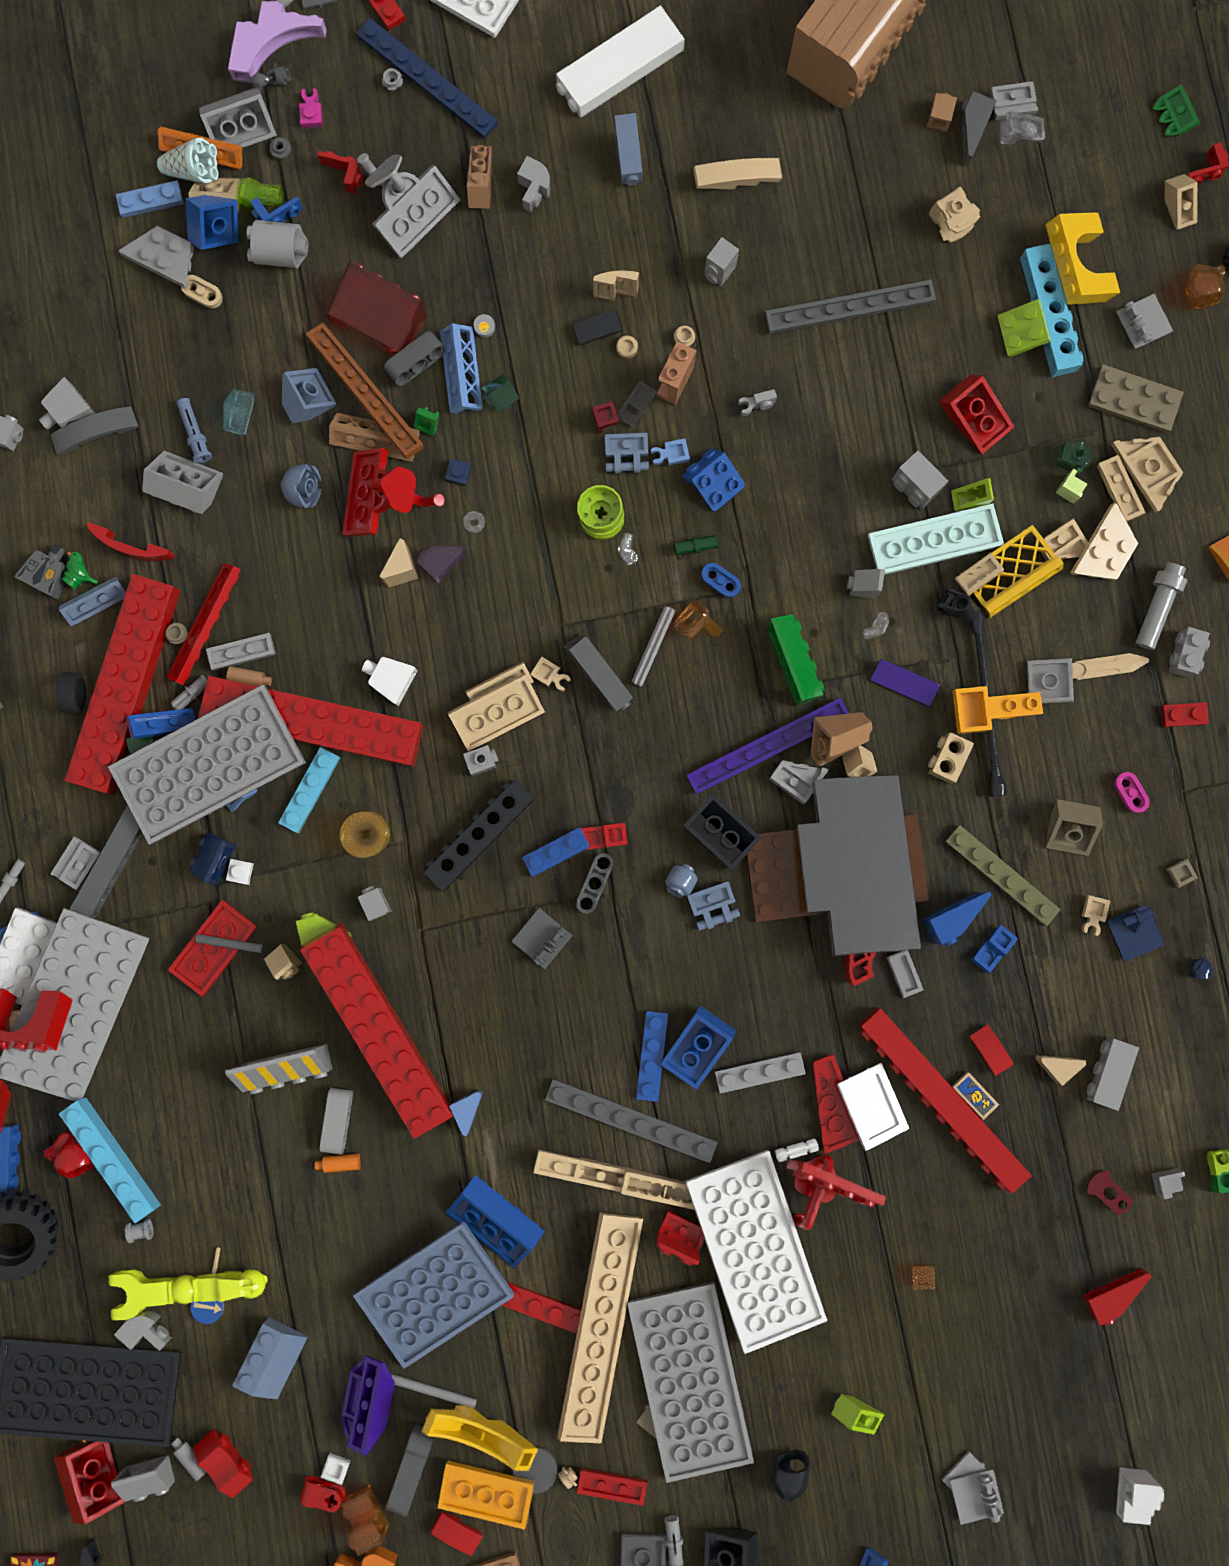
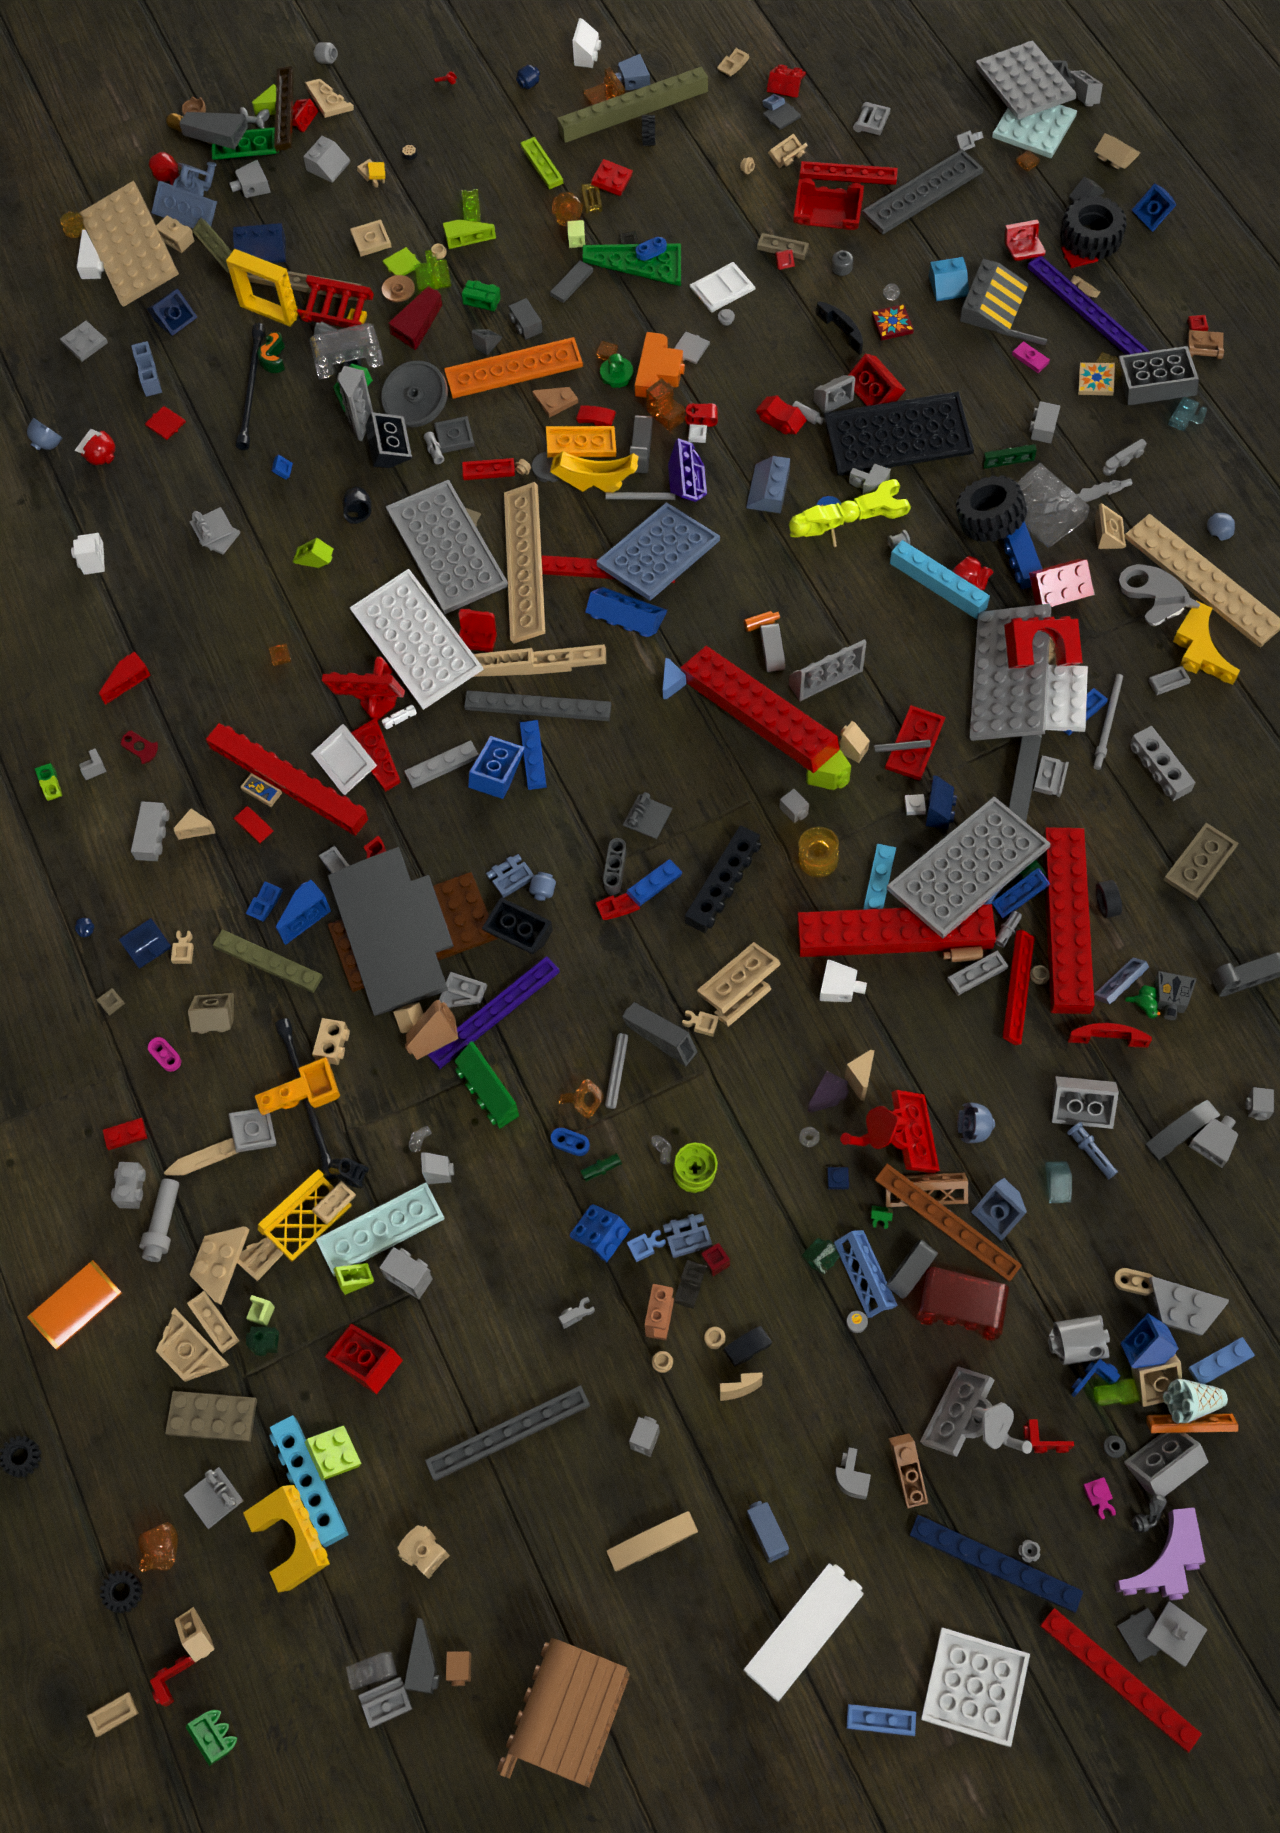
camera: 170 degrees right, 20 degrees down
light grey brick [463,745,499,776] -> none
dark purple slope [870,659,940,706] -> none

